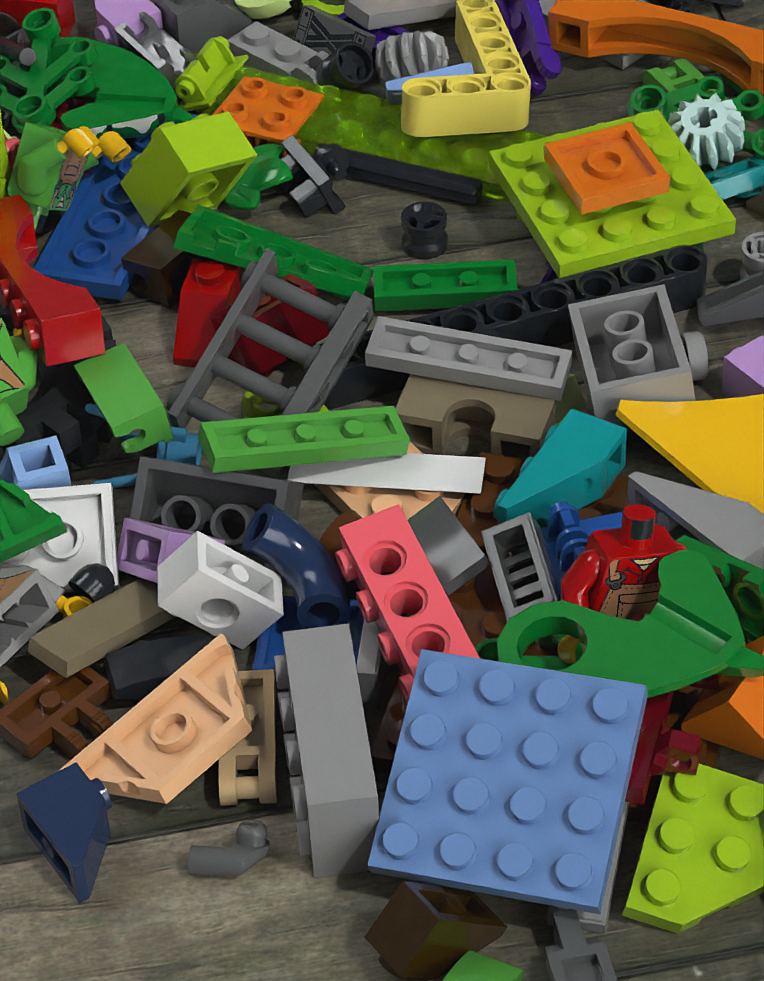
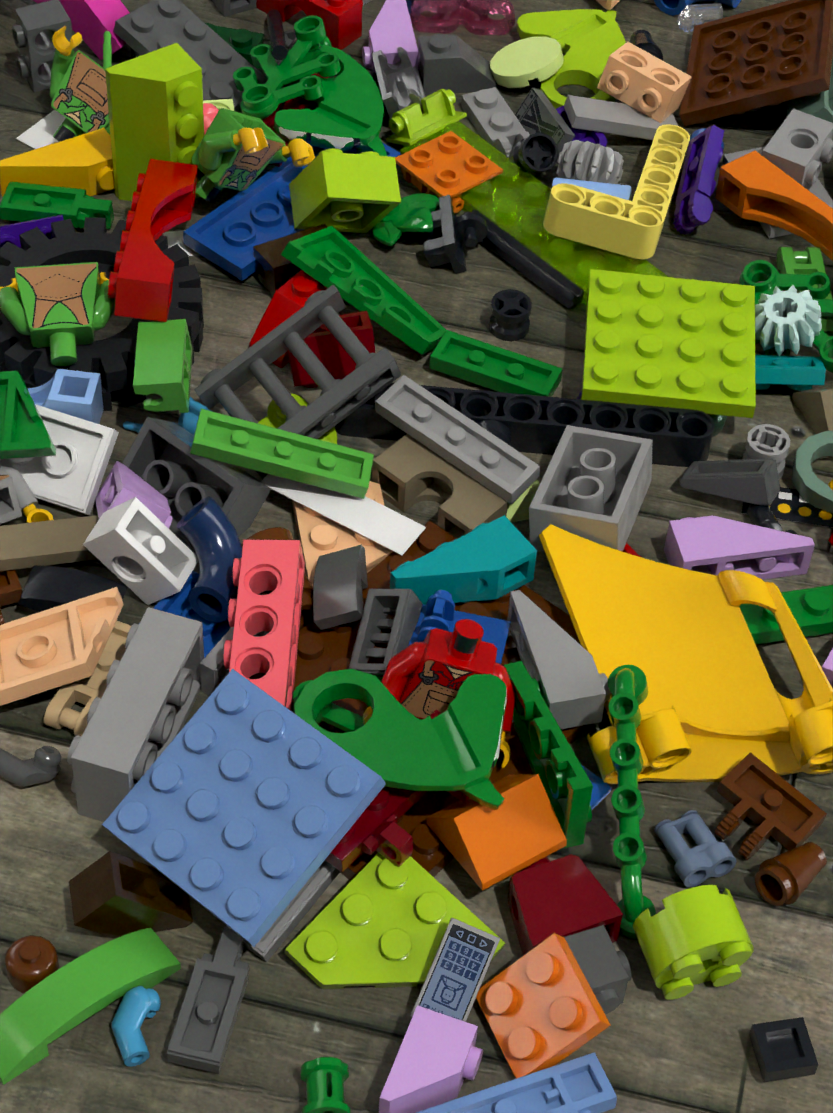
camera: 20 degrees right, 5 degrees up
black hinge [68,563,115,603] -> none
orange plate [544,122,670,215] -> none
light grey tile [680,331,708,381] -> none

